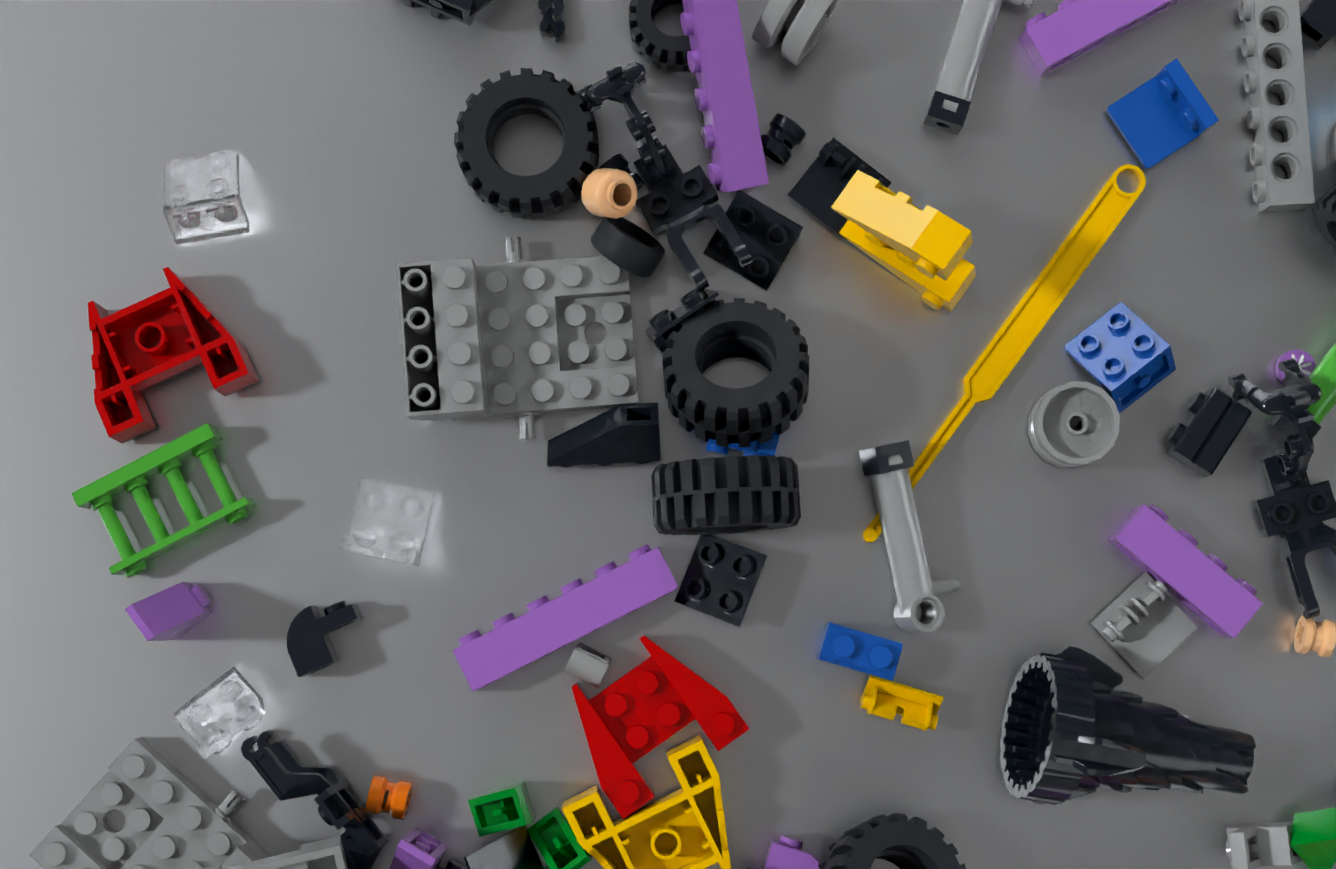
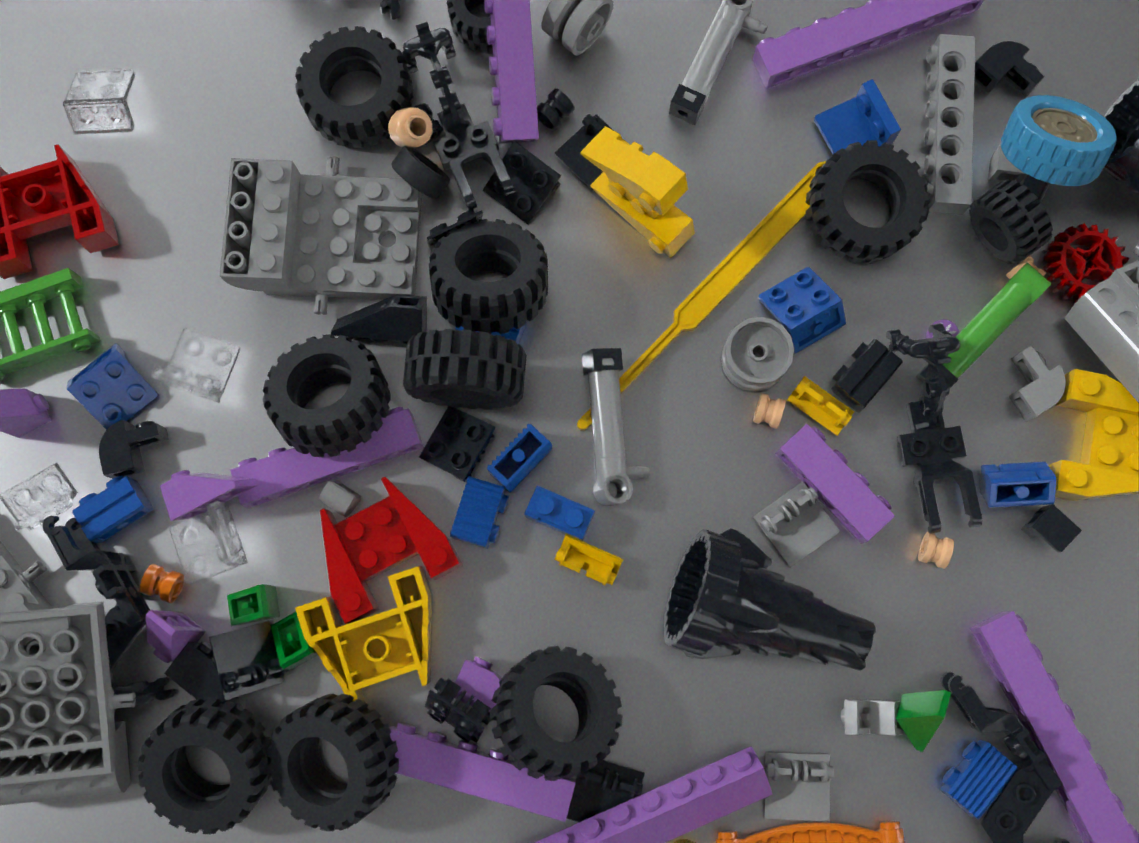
camera: 10 degrees right, 5 degrees down
none -> blue bracket [67,343,157,430]
none -> blue brick [72,476,153,544]
none -> medium lavender slope [160,470,258,521]
none -> clear bracket [169,501,248,584]
none -> black tyre [263,334,391,457]
none -> blue brick [450,476,509,549]
none -> blue brick [487,424,552,493]
none -> light nougat wheel [753,393,786,429]
none -> yellow hinge [787,376,855,436]
none -> black tyre [805,140,930,263]

